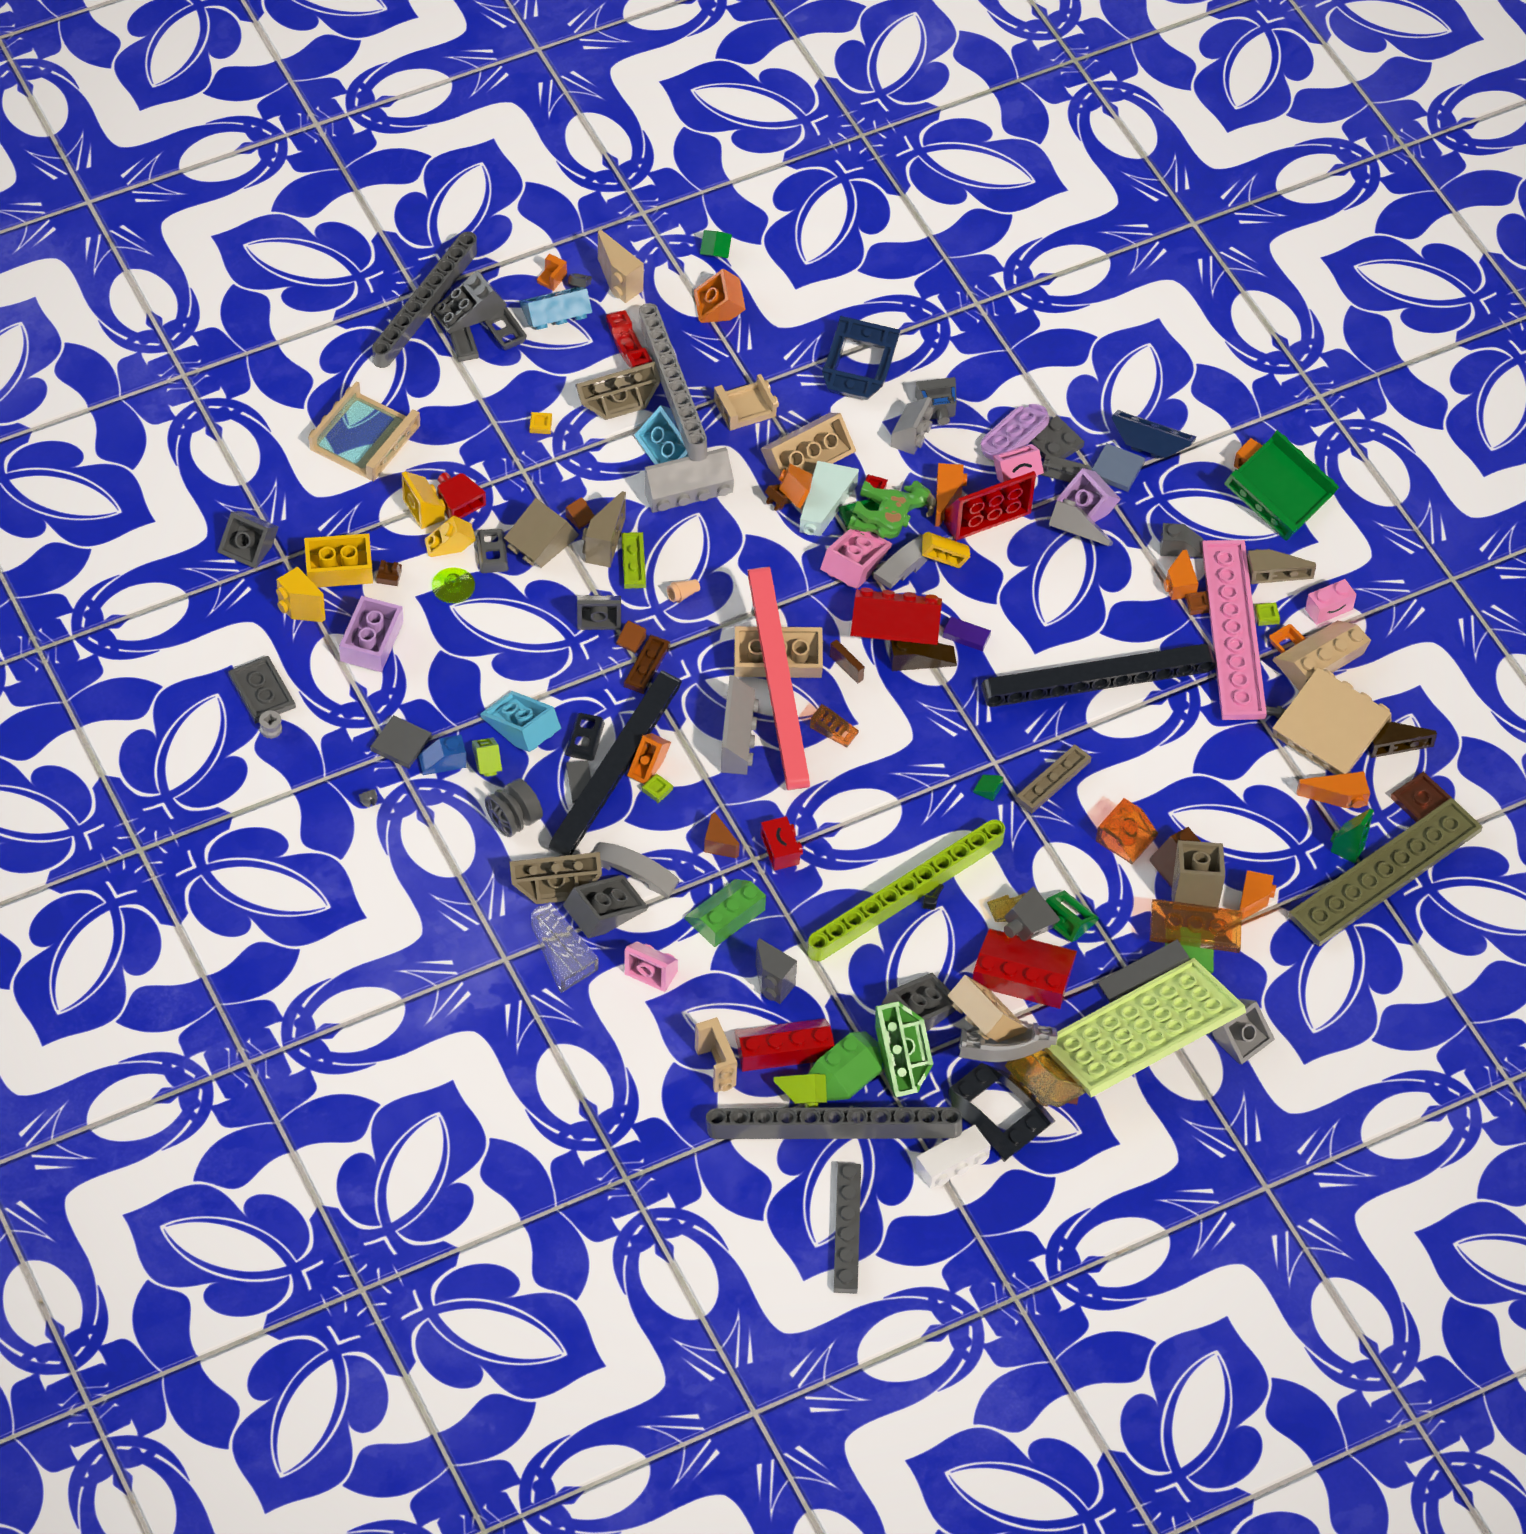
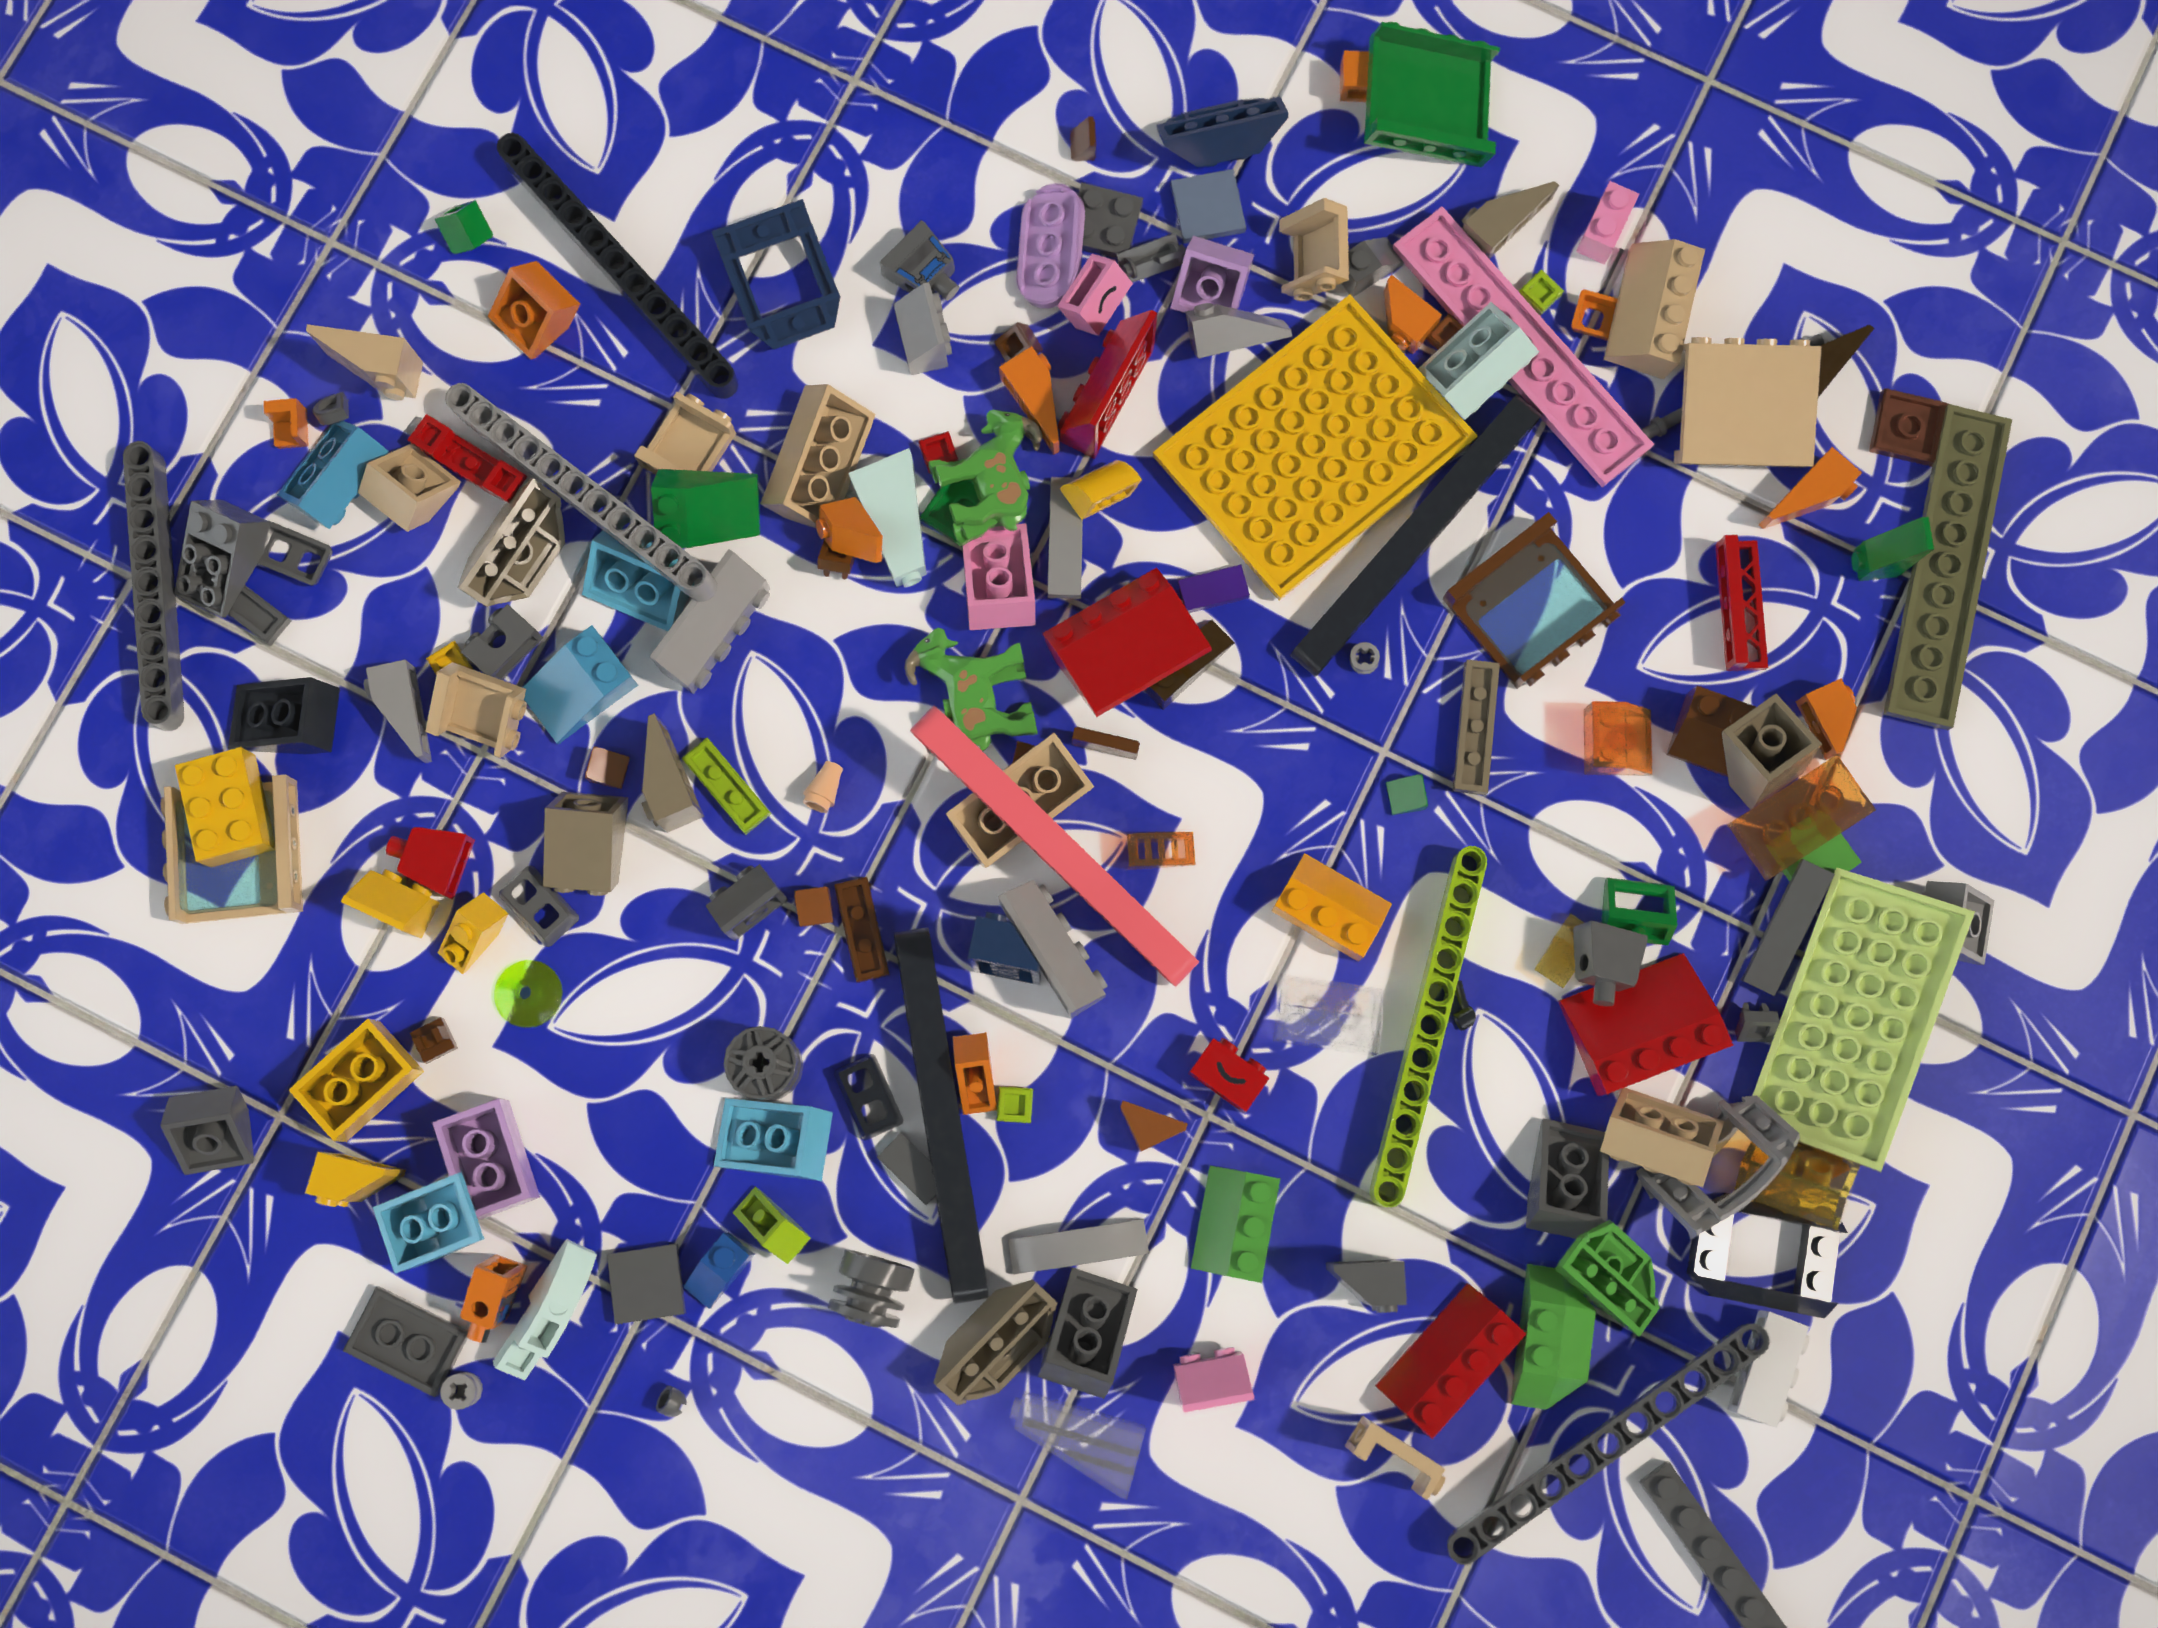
camera: 35 degrees left, 25 degrees up
lime slope [774,1074,827,1108] -> none
none -> yellow brick [175,747,275,868]
none -> black slope [228,677,340,754]
none -> tan slope [358,444,461,532]
none -> light grey slope [364,659,432,763]
none -> medium azure slope [373,1172,484,1274]
none -> tan panel [425,662,527,758]
none -> orange torso [460,1254,528,1343]
none -> dark grey brick [461,604,543,680]
none -> light aqua slope [493,1239,597,1380]
none -> black beam [497,133,738,399]
none -> dark azure slope [523,625,639,744]
none -> green slope [651,469,761,548]
none -> dark grey wheel [724,1026,804,1102]
none -> bright green animal [905,628,1038,751]
none -> dark blue slope [968,912,1041,985]
none -> reddish brown slope [994,322,1043,362]
none -> reddish brown slope [1070,116,1096,161]
none -> yellow plate [1152,294,1478,601]
none -> light orange slope [1271,853,1392,962]
none -> clear slope [1273,974,1383,1056]
none -> tan panel [1279,198,1349,301]
none -> light grey bush [1349,642,1380,675]
none -> light aqua slope [1418,302,1539,420]
none -> clear light blue panel [1442,512,1626,689]
none -> red fence [1716,534,1768,671]
none -> dark grey tile [1735,1003,1780,1042]

